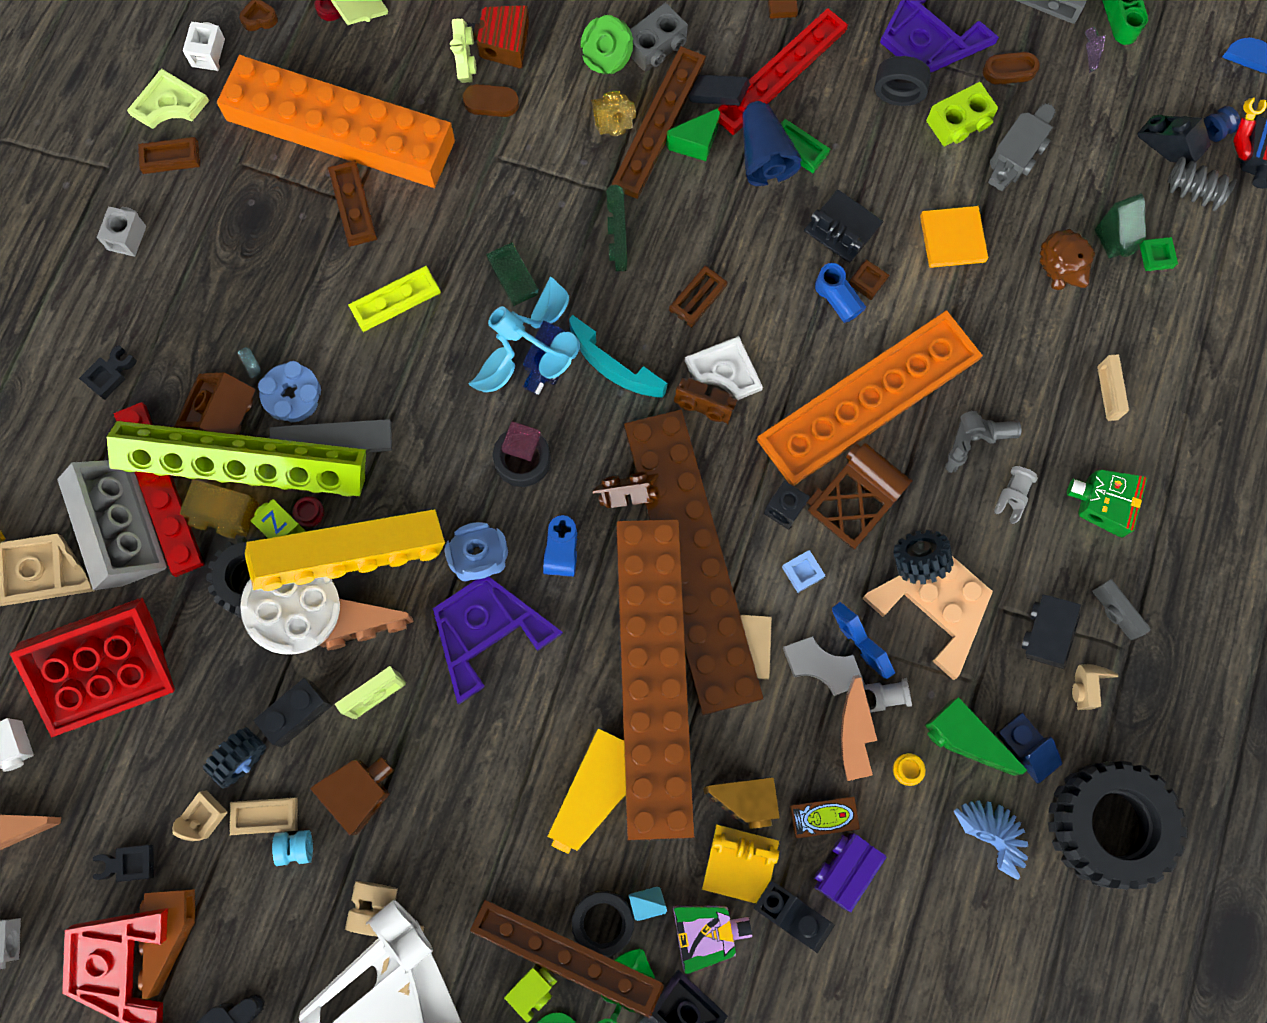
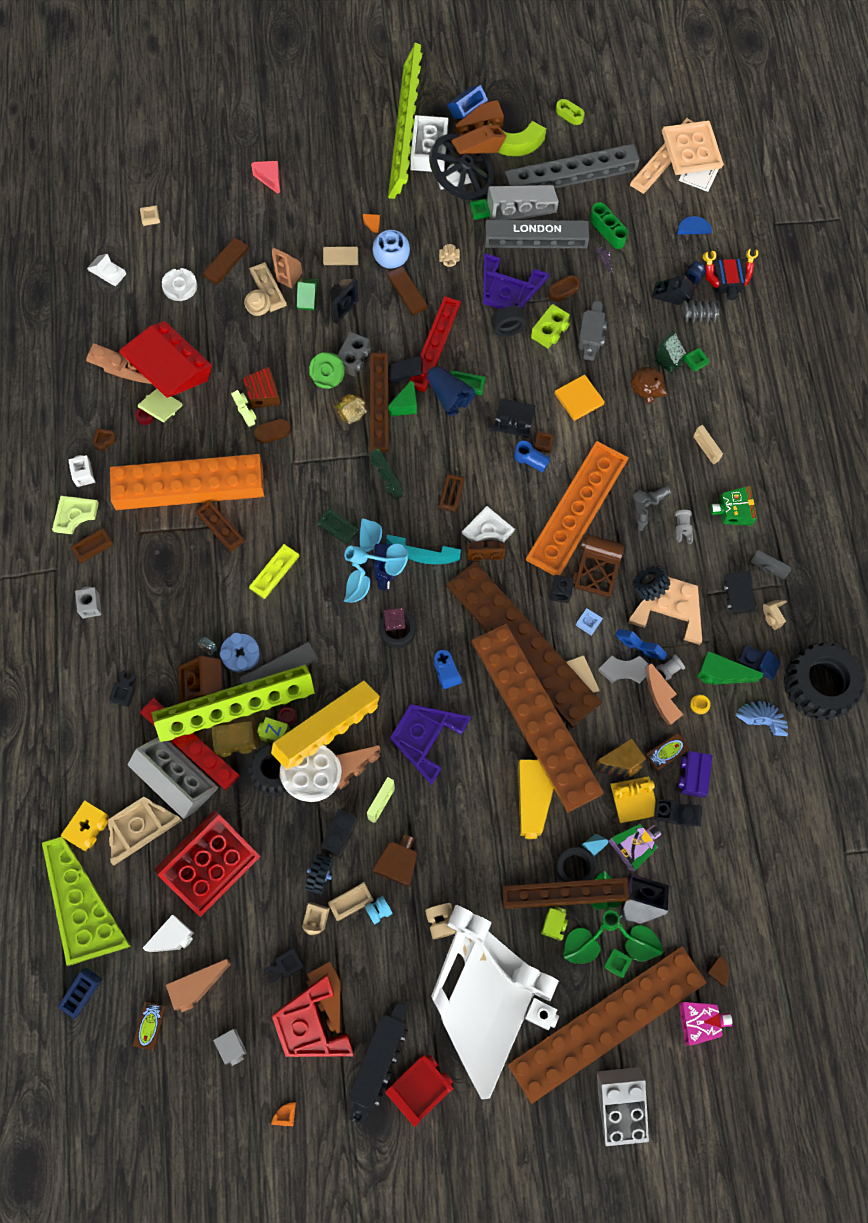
camera: 25 degrees left, 5 degrees down
medium blue plate [445,522,508,581] -> none
reddish brown hinge [593,471,659,508] -> none

